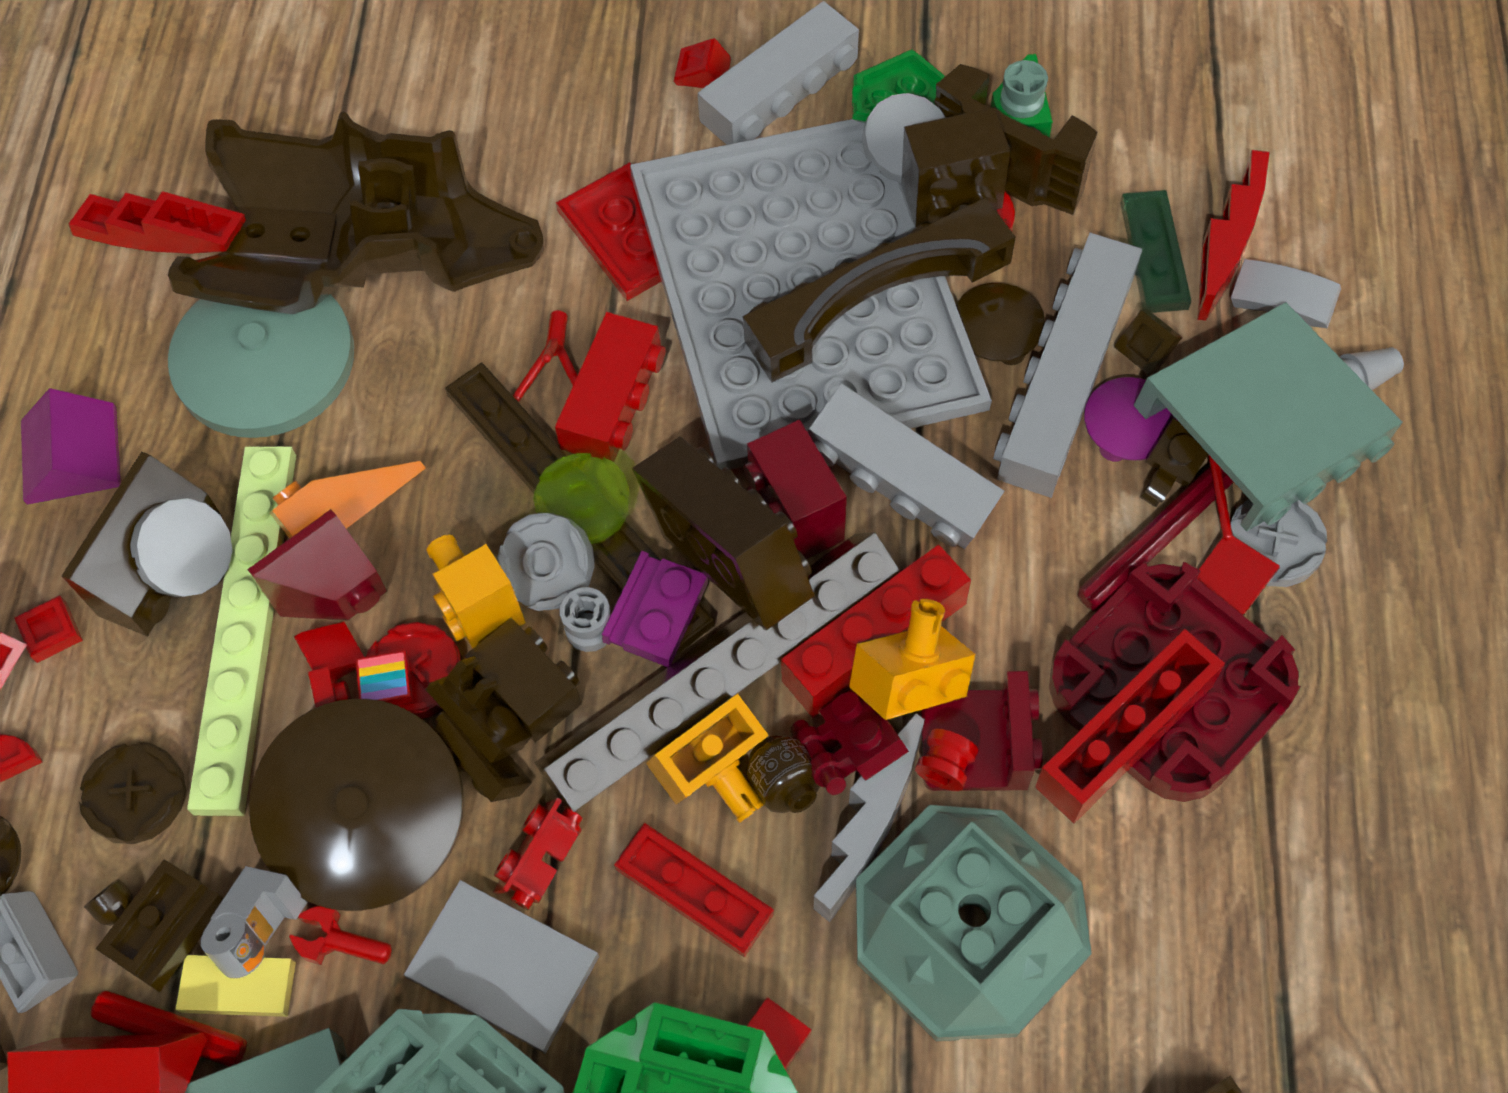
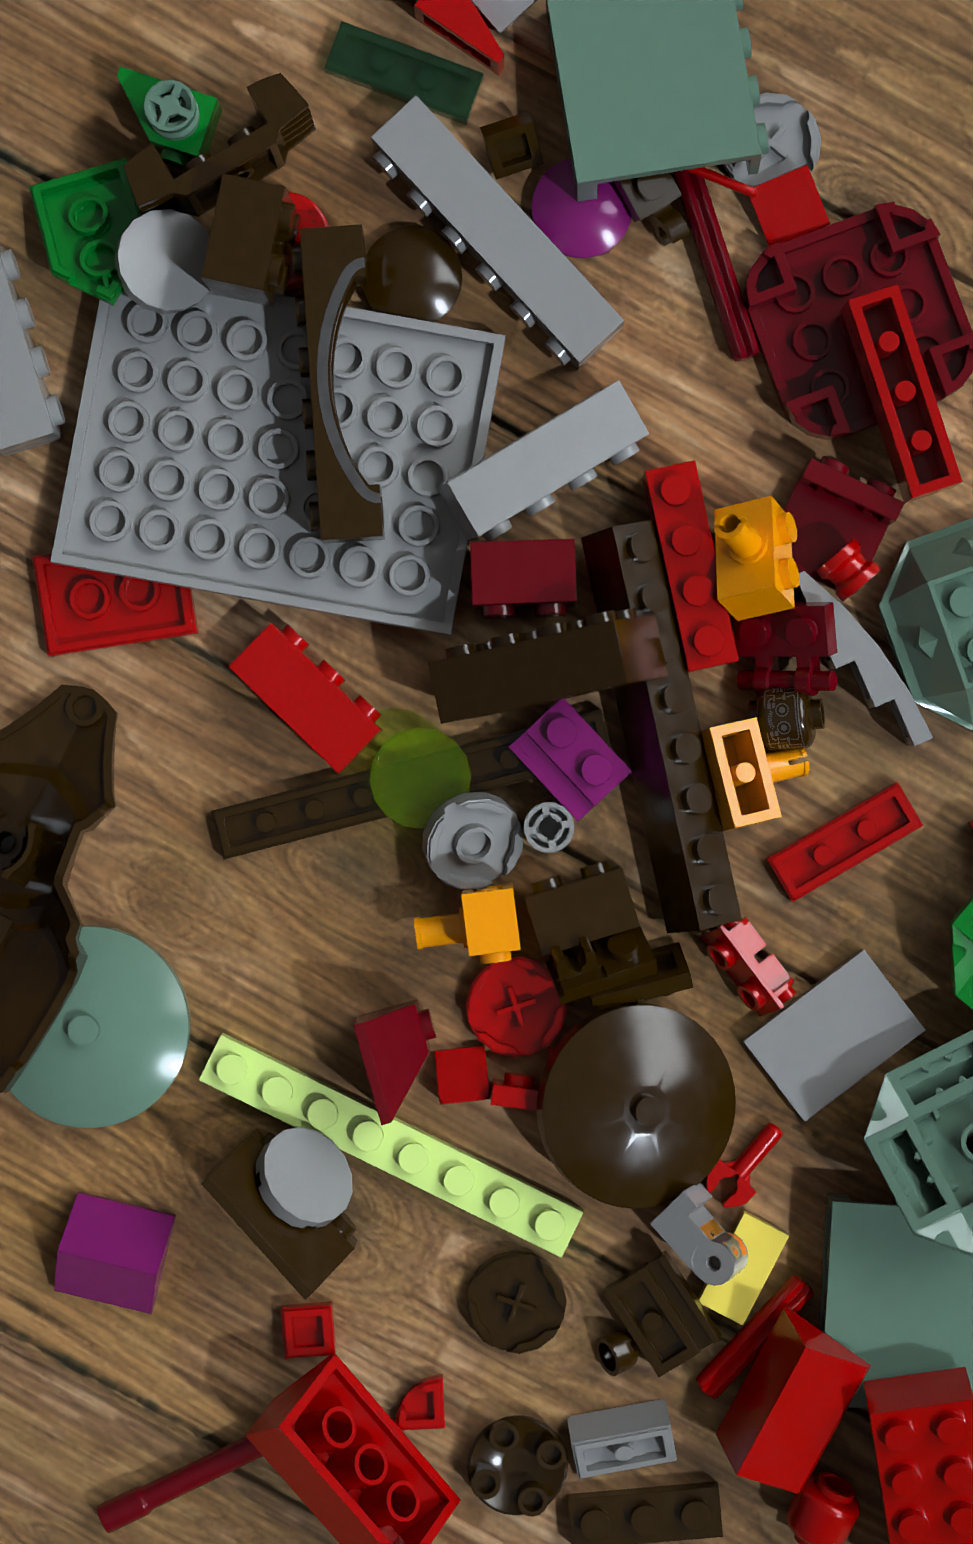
camera: 70 degrees left, 25 degrees up
orange slope [269,461,426,538] -> none
tile [355,650,414,705] -> none
red plant [512,310,578,402] -> none

